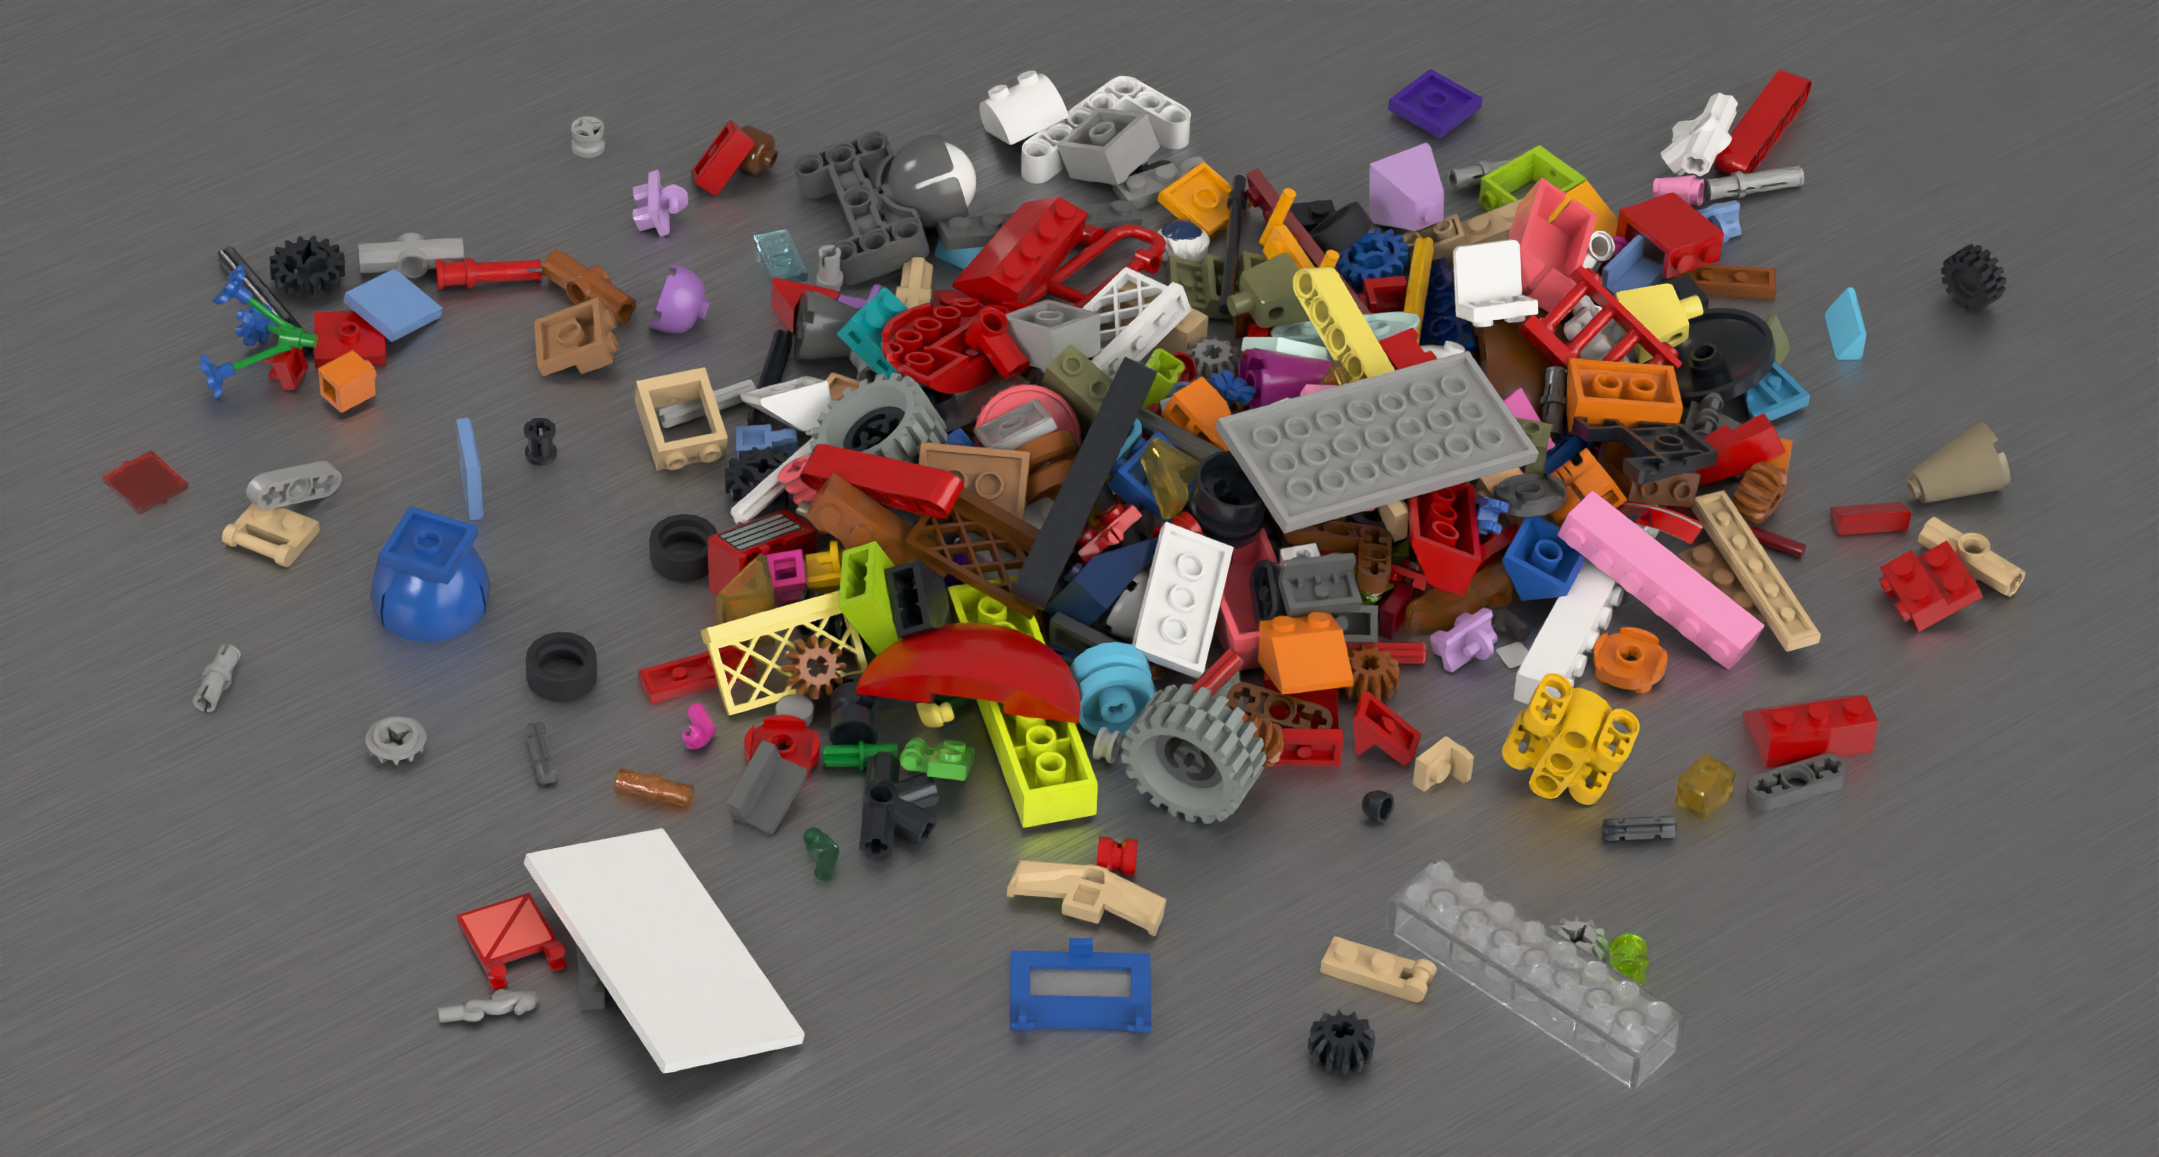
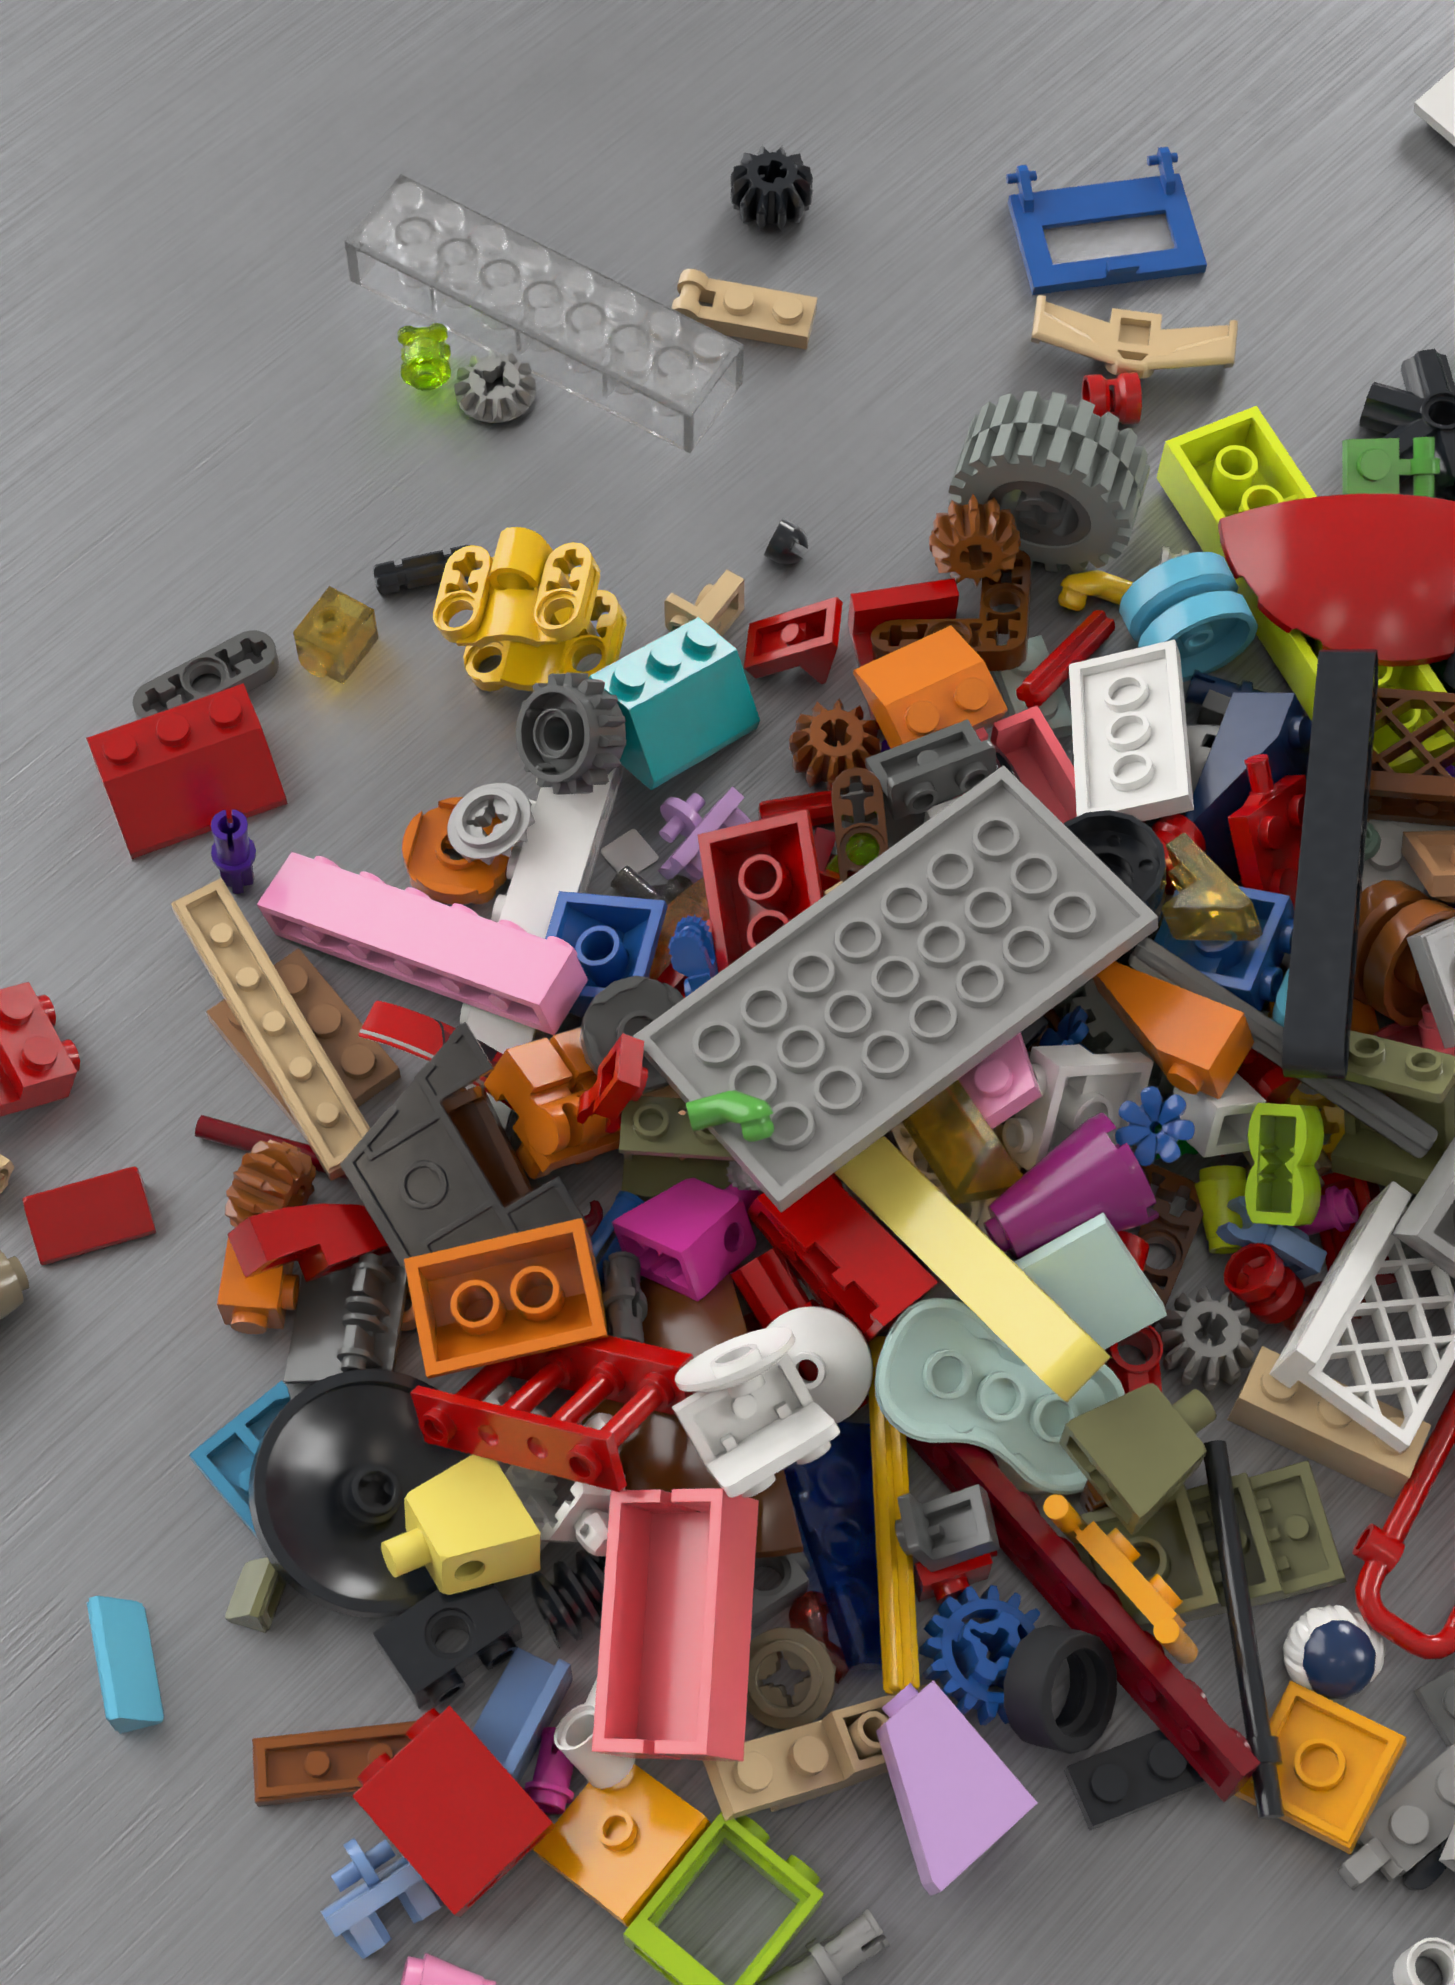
camera: 170 degrees right, 20 degrees up
none -> dark purple axle [211,809,256,894]
none -> light grey gear [447,782,535,865]
none -> dark grey gear [516,672,626,795]
none -> red plate [577,1033,648,1134]
none -> teal slope [589,617,760,790]
none -> white dish [675,1327,795,1398]
none -> bright green arm [686,1090,775,1142]
none -> dark grey bracket [895,1484,1000,1572]

